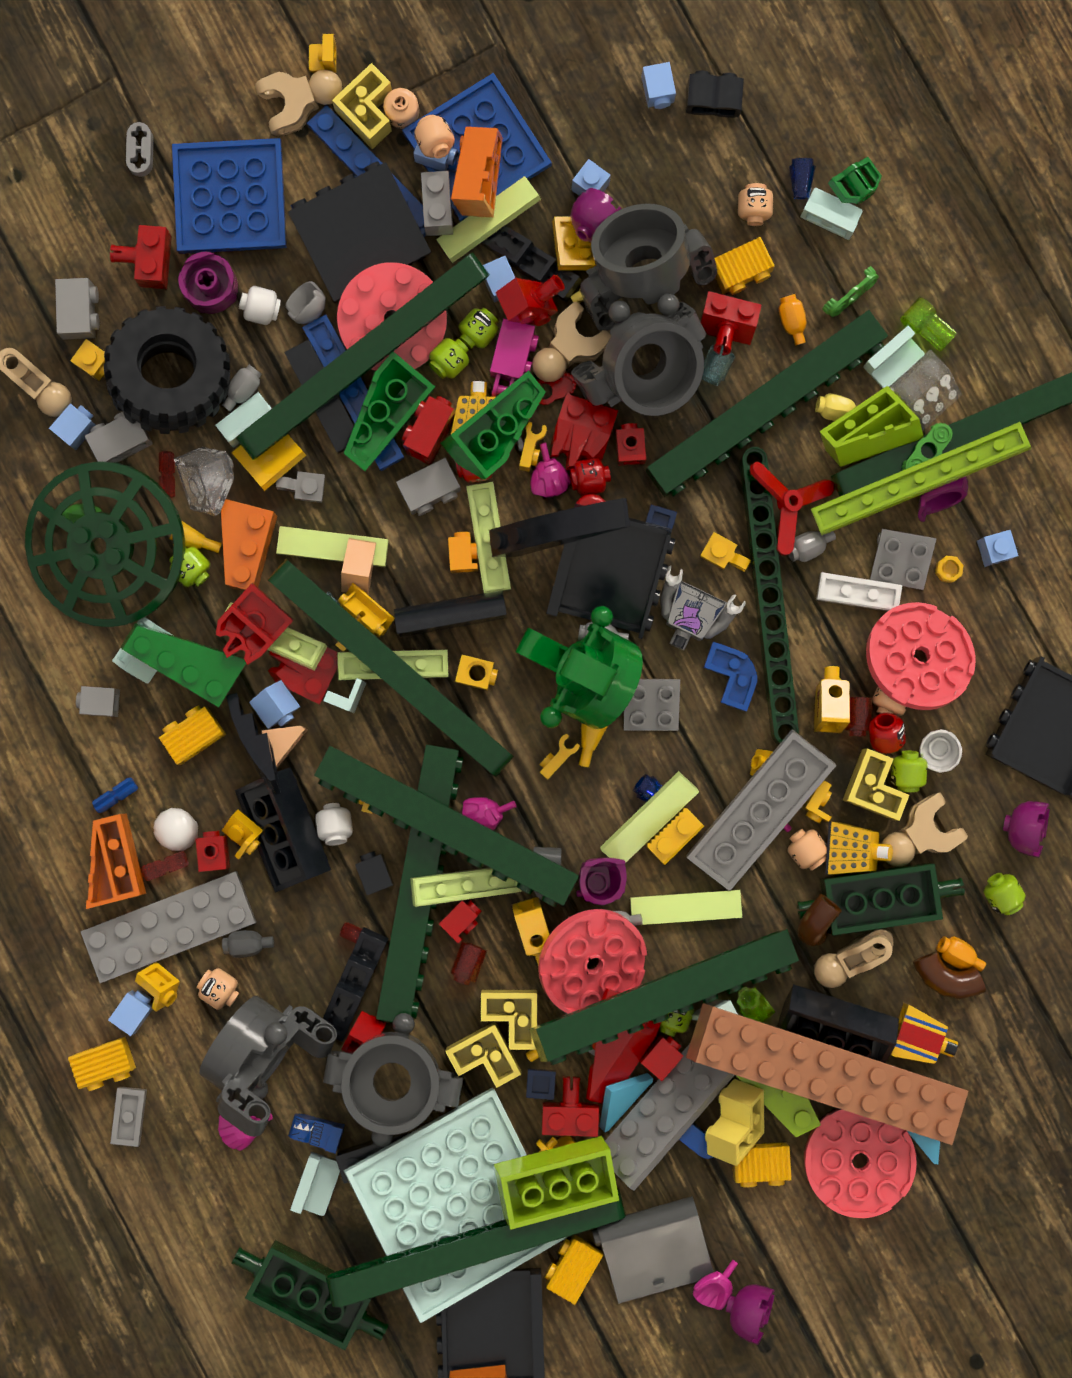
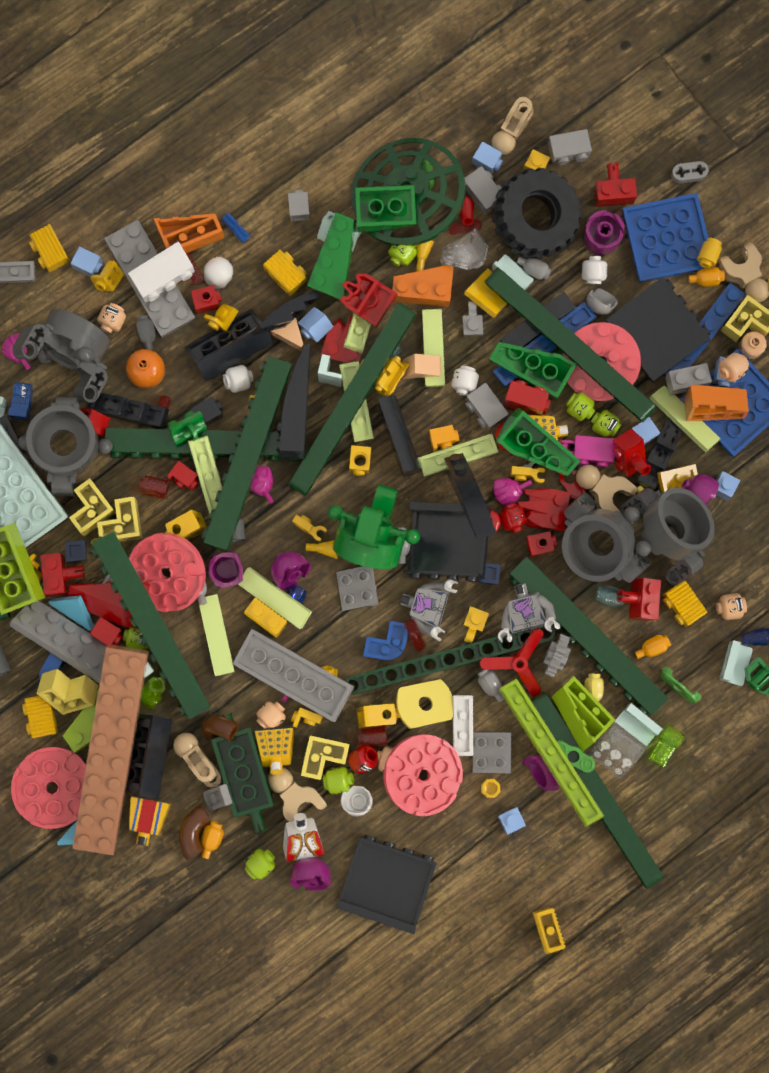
camera: 80 degrees right, 5 degrees down
none -> orange cylinder [126,349,165,389]
none -> white slope [128,242,195,303]
none -> green hips [168,411,207,445]
none -> light grey plate [203,784,232,811]
none -> magenta cylinder [270,551,311,590]
none -> black slope [276,344,310,459]
none -> torso [283,813,324,862]
none -> green slope [355,185,416,232]
none -> light yellow piece [396,679,453,729]
none -> clear red piece [404,619,426,651]
none -> white head [451,366,479,396]
none -> red cone [459,196,474,225]
none -> torso [498,583,560,642]
none -> light grey gear [543,634,571,677]
none -> light orange plant [688,267,725,287]
none -> yellow brick [697,238,722,268]

